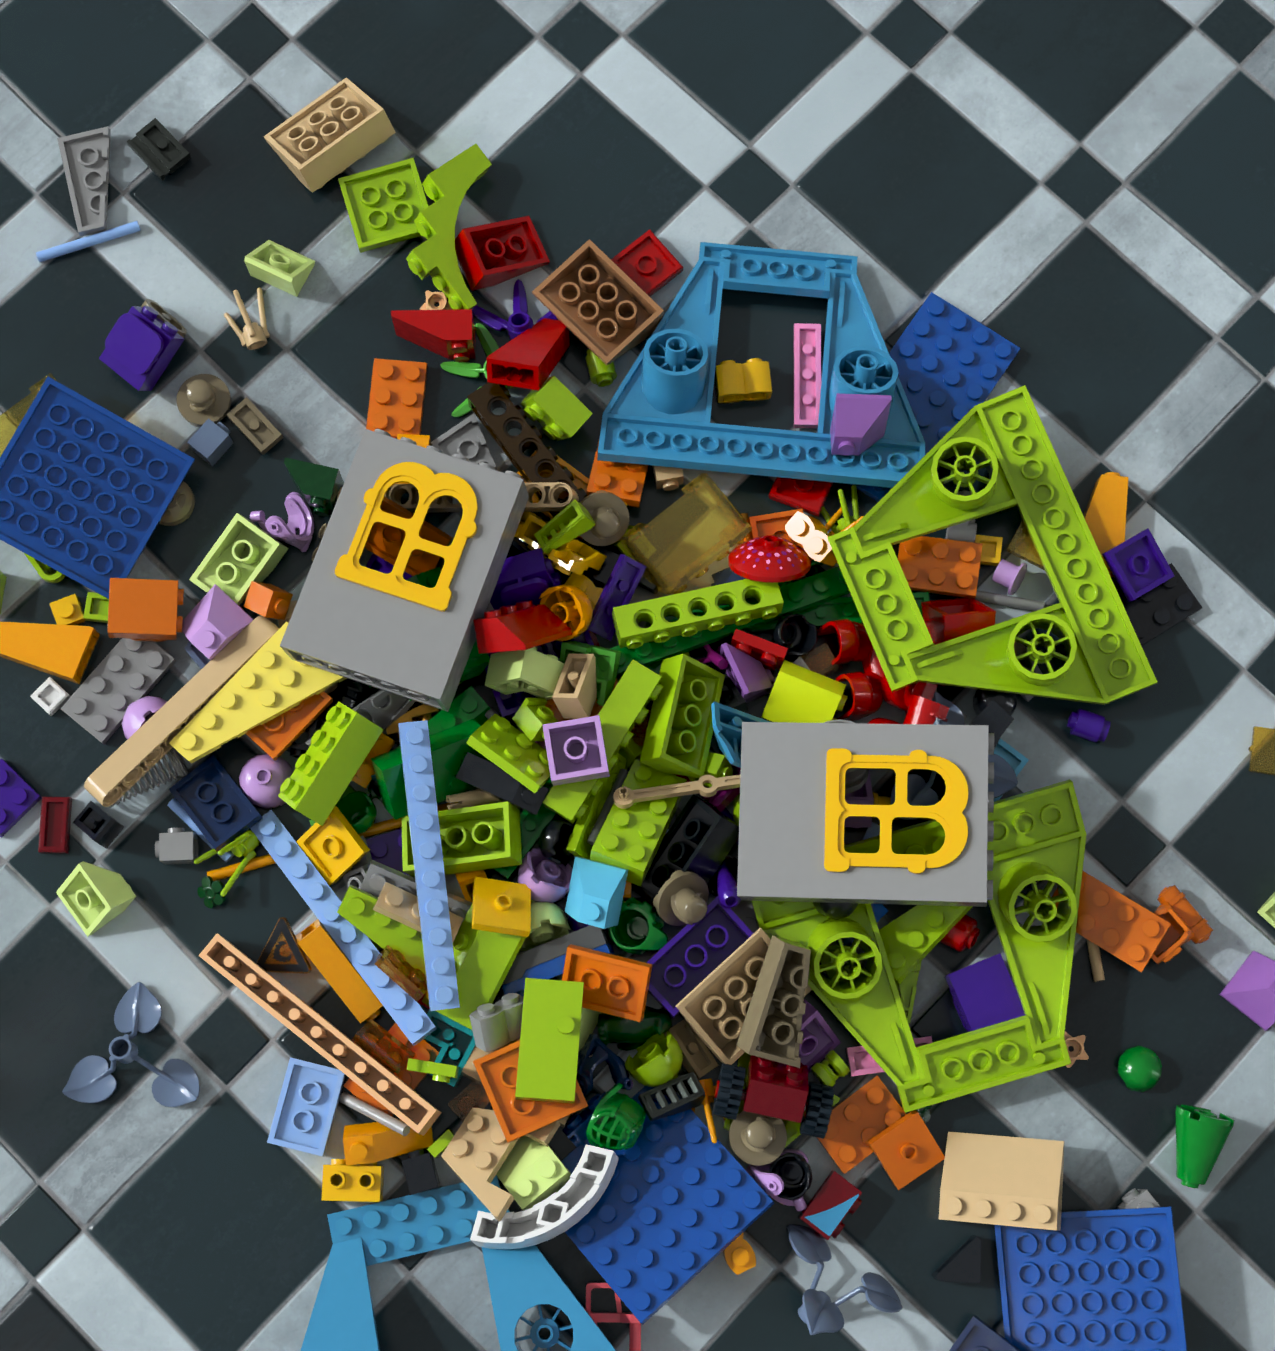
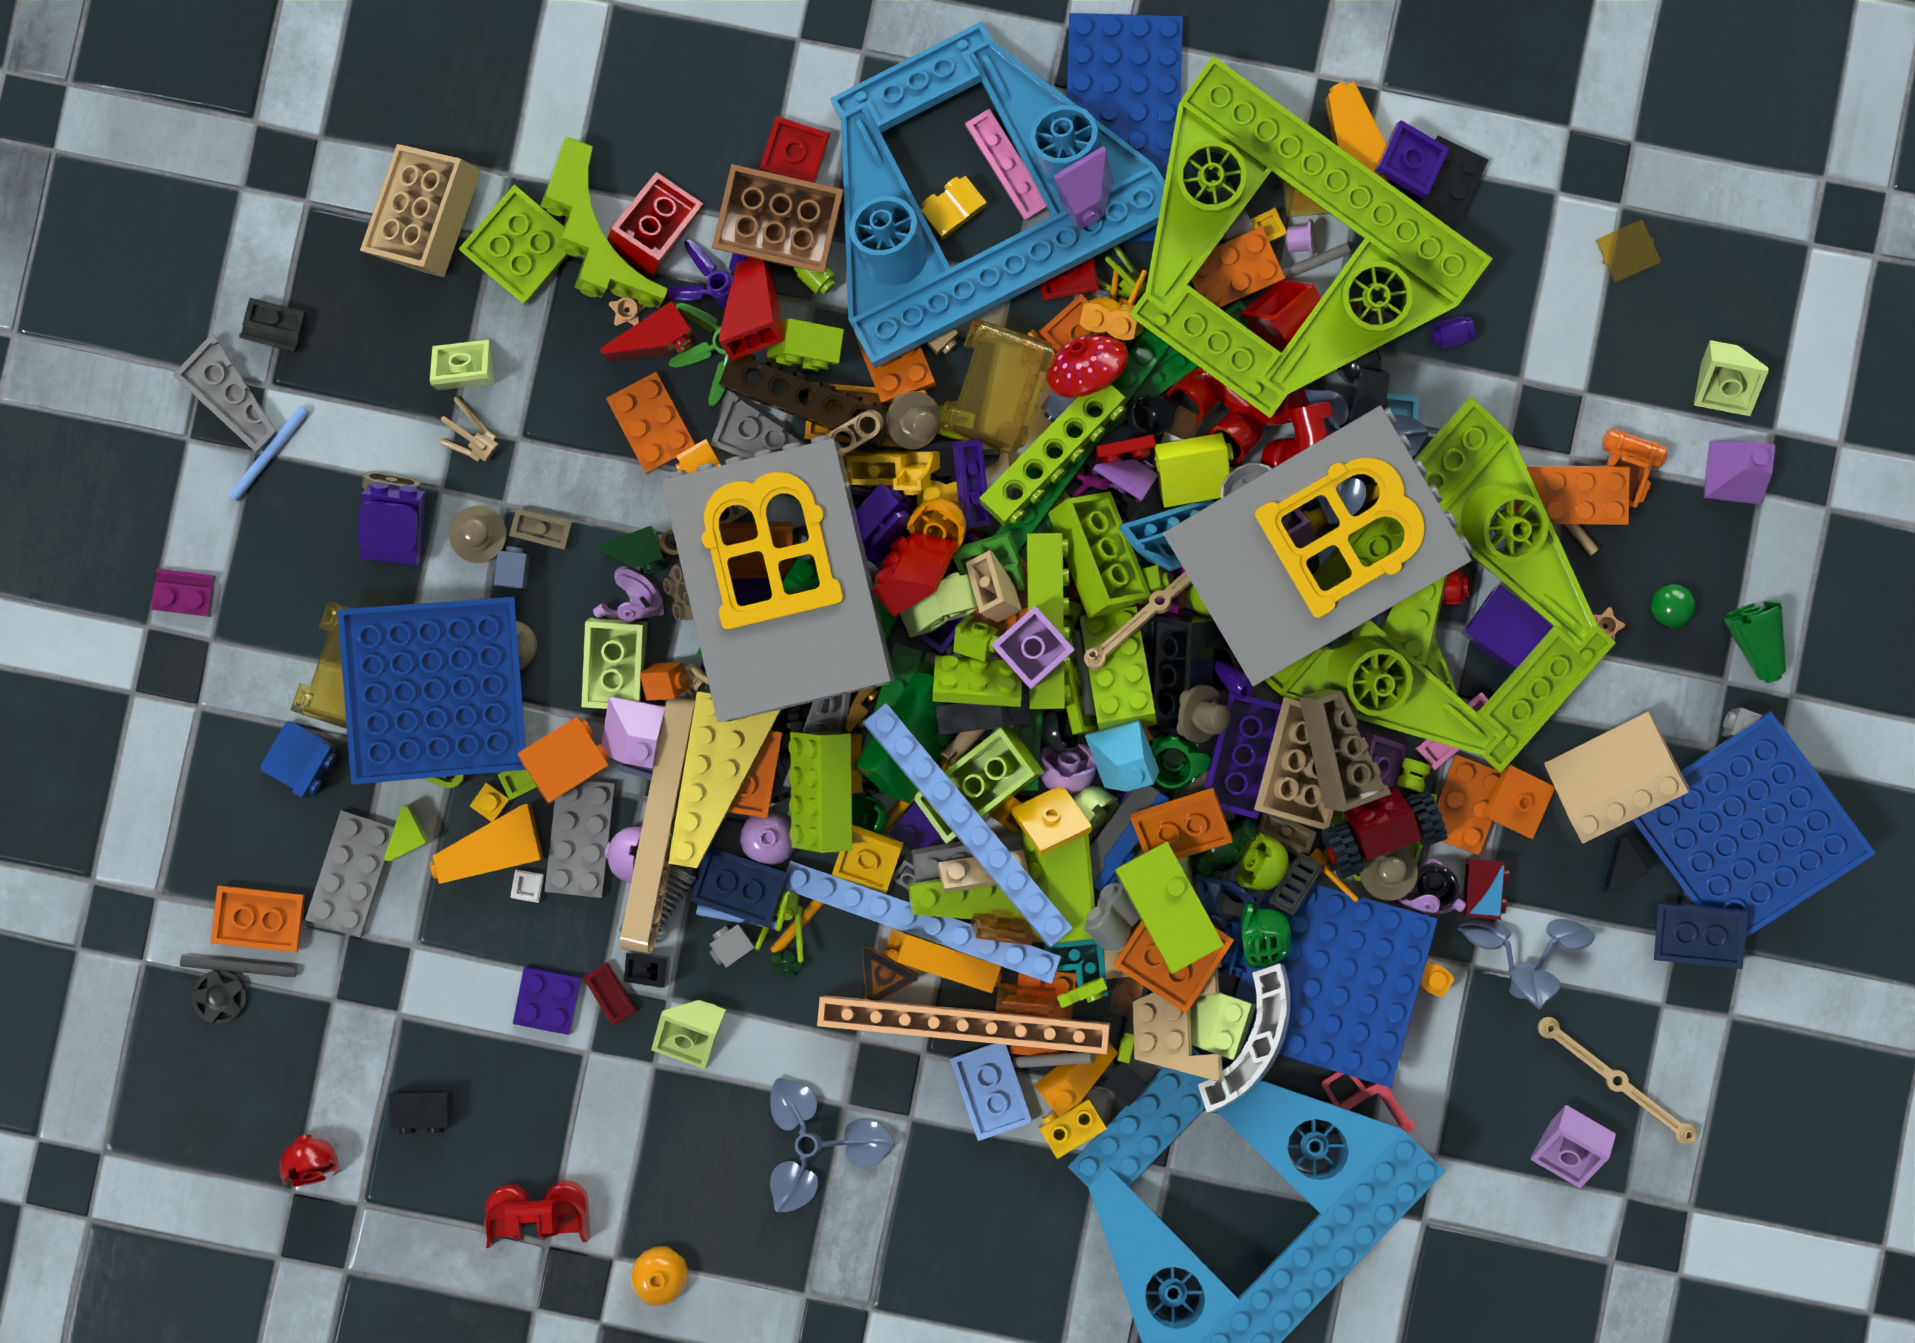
camera: 30 degrees left, 10 degrees up
lime slope [534,499,596,554] -> none

